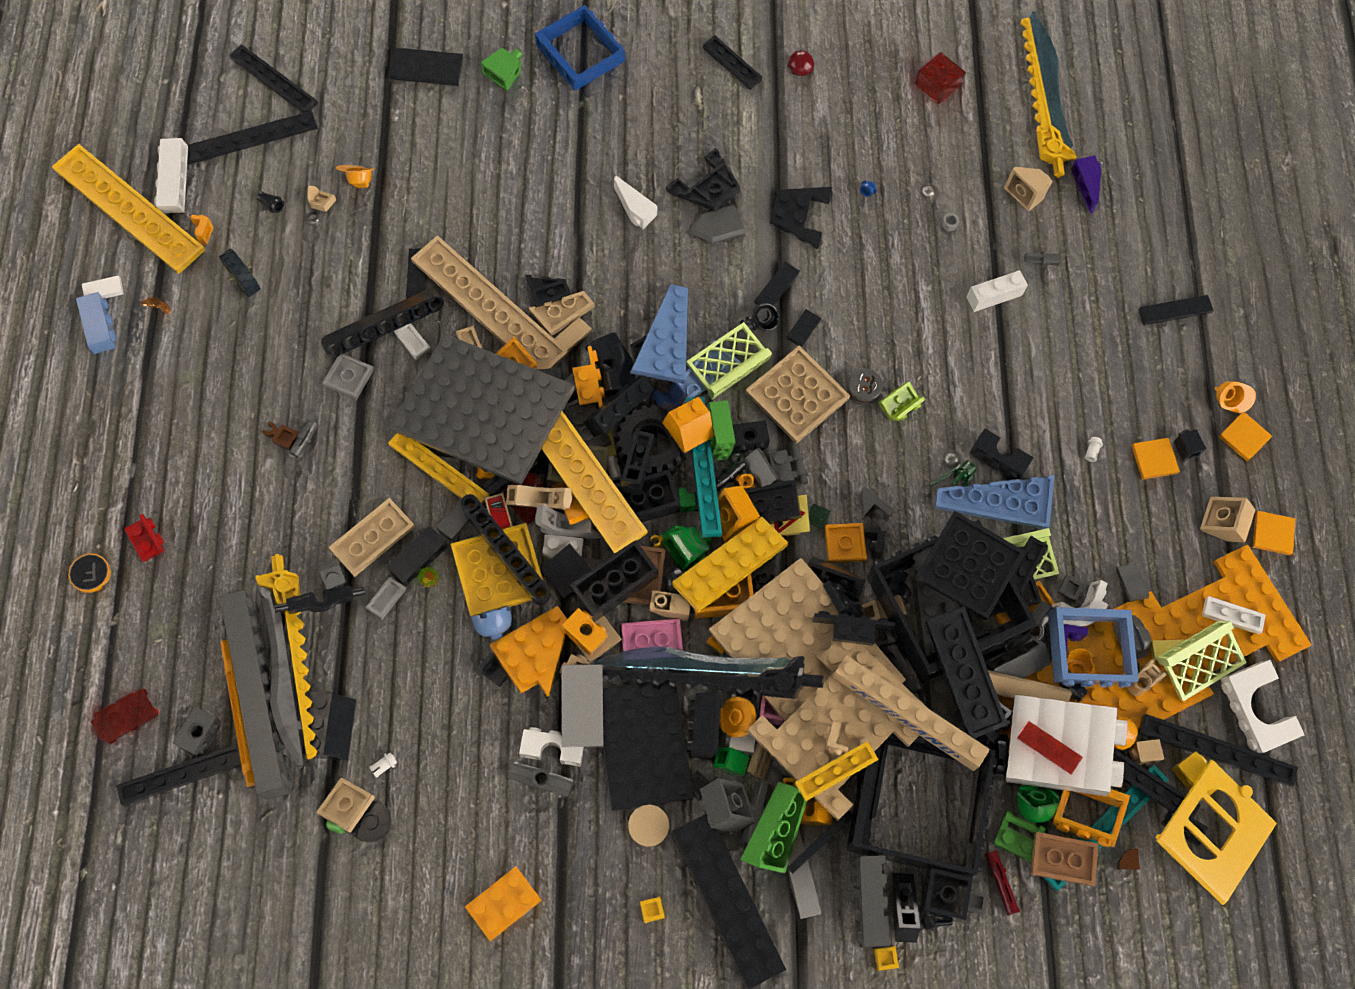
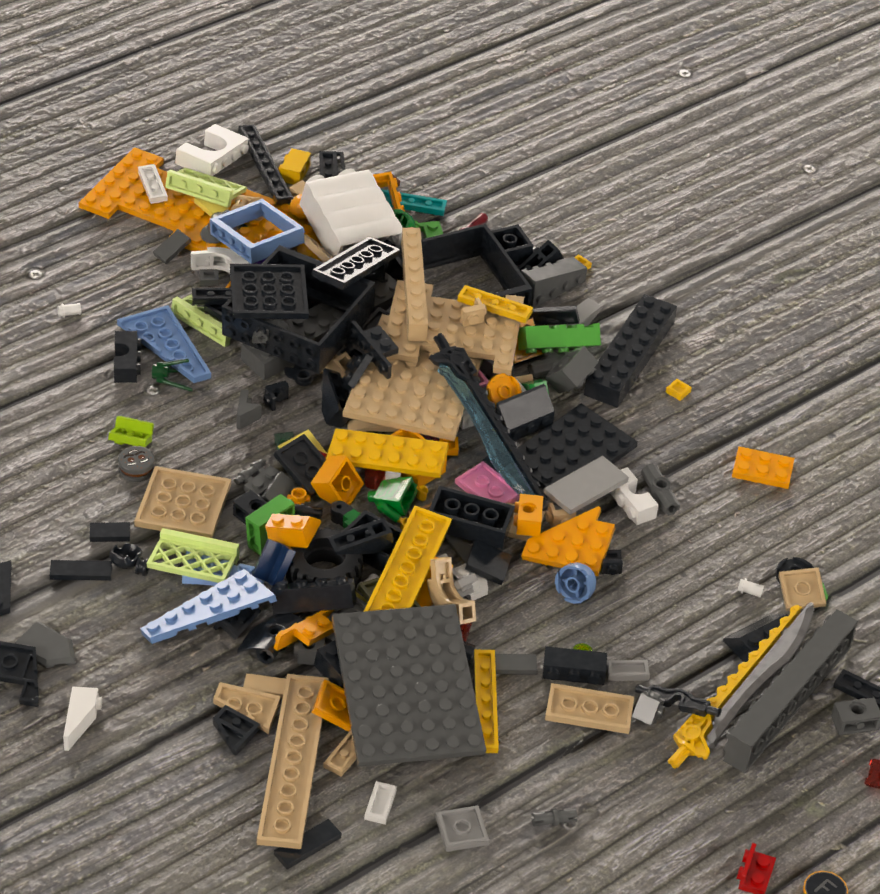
camera: 125 degrees left, 25 degrees down
light orange piece [220,640,256,787] -> none
reddish brown plate [262,421,299,450] -> none
black beam [321,288,444,358] -> none
yellow plate [451,523,546,617] -> none
black beam [461,494,550,606] -> none
red slope [484,493,513,529] -> none
tan tile [628,805,669,847] -> none
tan slope [650,590,690,621] -> none
black hair [662,566,682,594] -> none
teal plate [685,397,722,538] -> none
black tile [692,771,710,801] -> none
light orange tile [824,523,867,563] -> none
clear red tile [1017,721,1083,775] -> none
medium nougat plate [1031,832,1099,887] -> none
light orange tile [1131,438,1180,480] -> none
yellow door [1155,760,1277,905] -> none
black brick [1174,429,1206,461] -> none
tan slope [1200,497,1255,542] -> none
light orange tile [1252,511,1295,555] -> none

